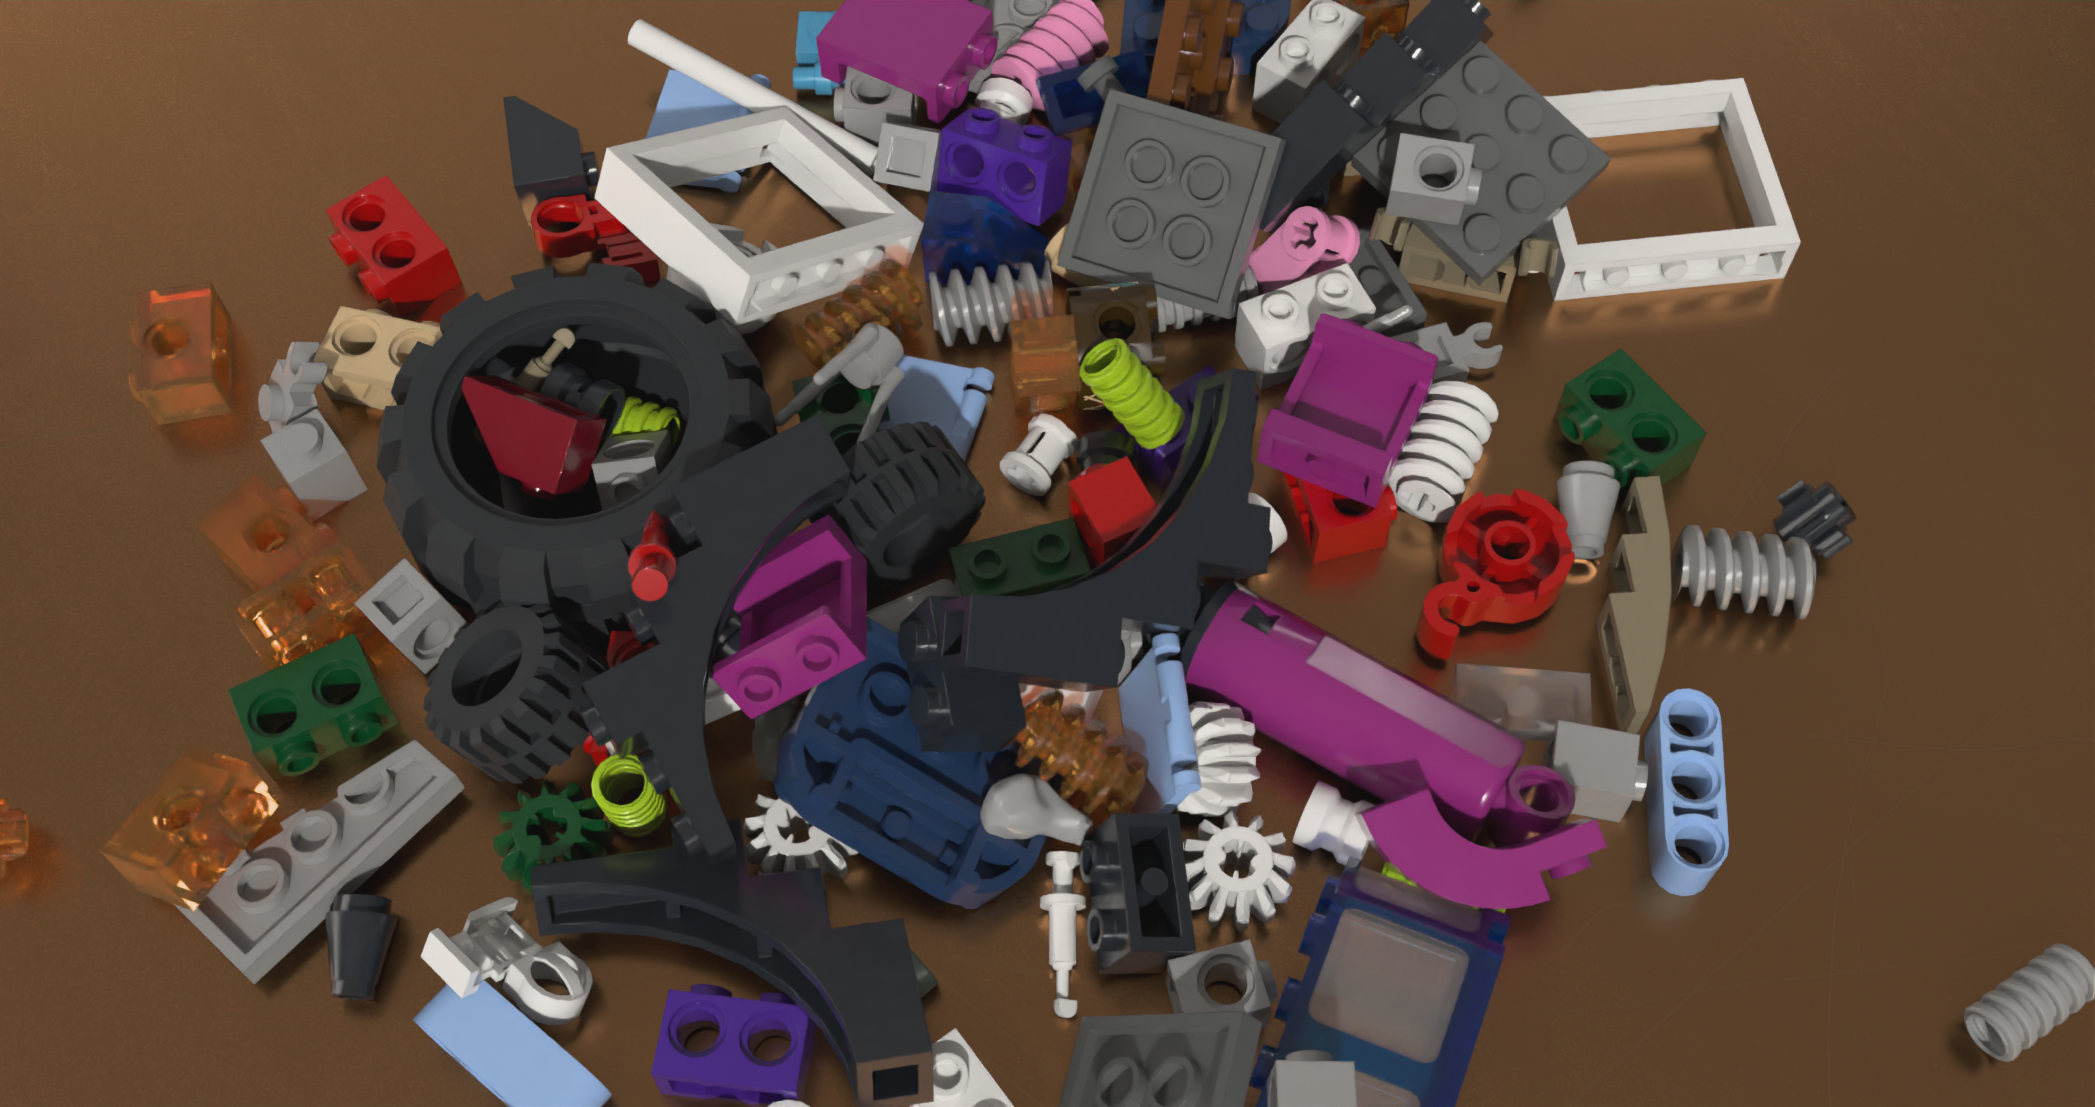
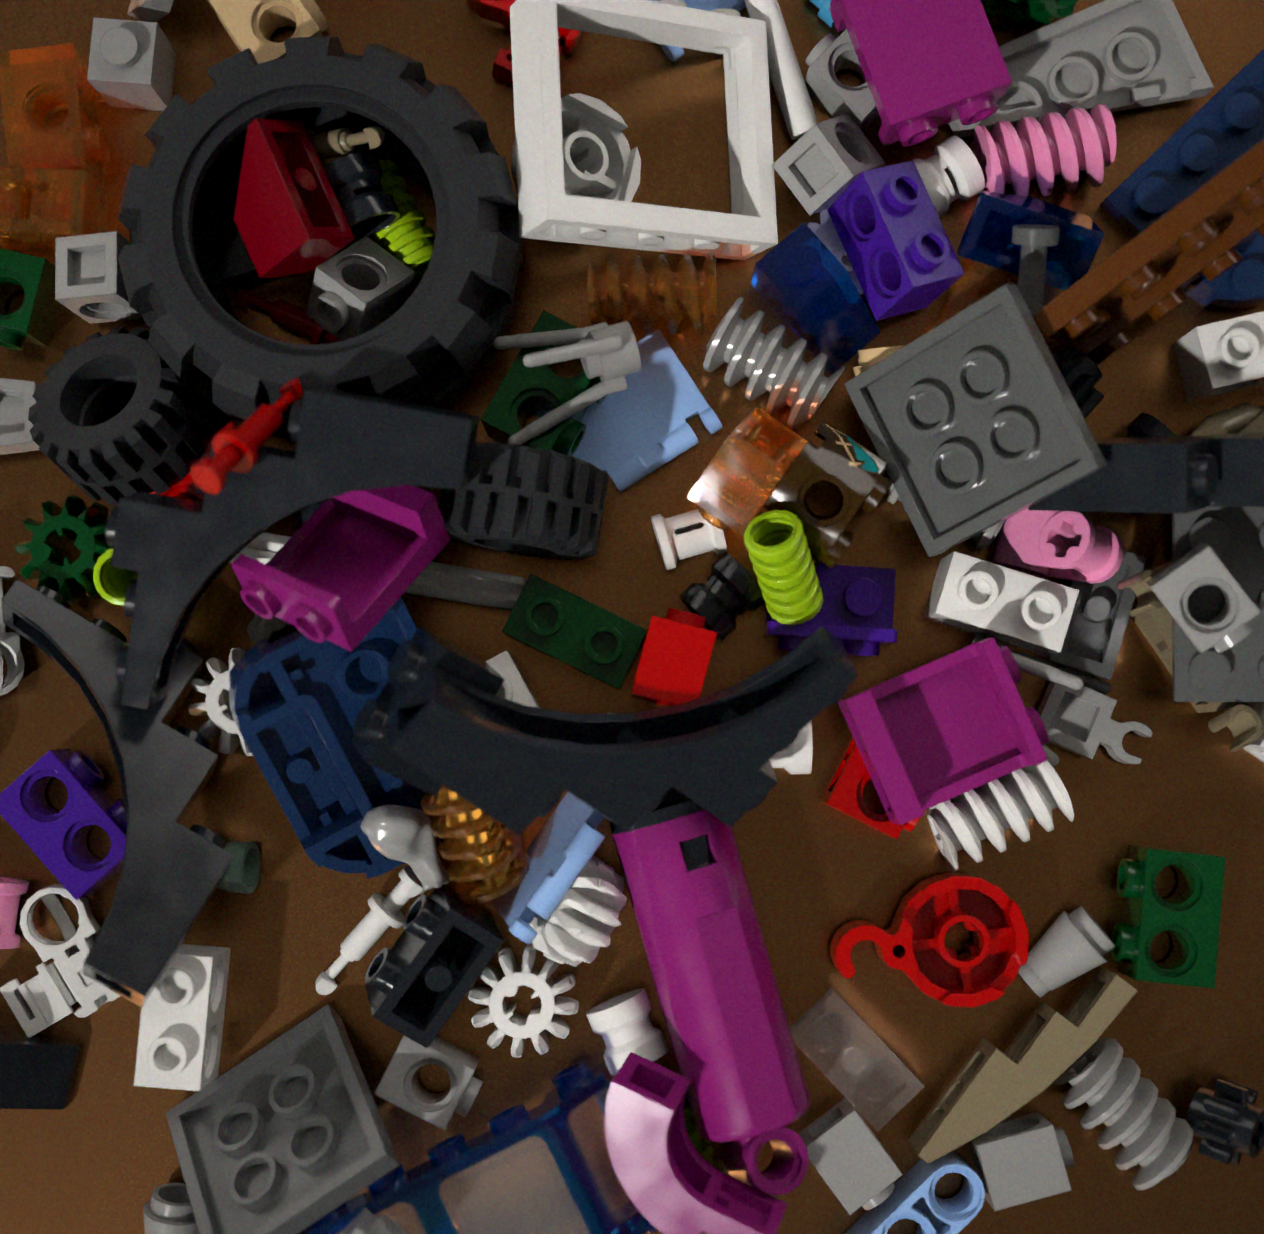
camera: 40 degrees right, 25 degrees up
none -> light grey brick [967,1111,1074,1211]

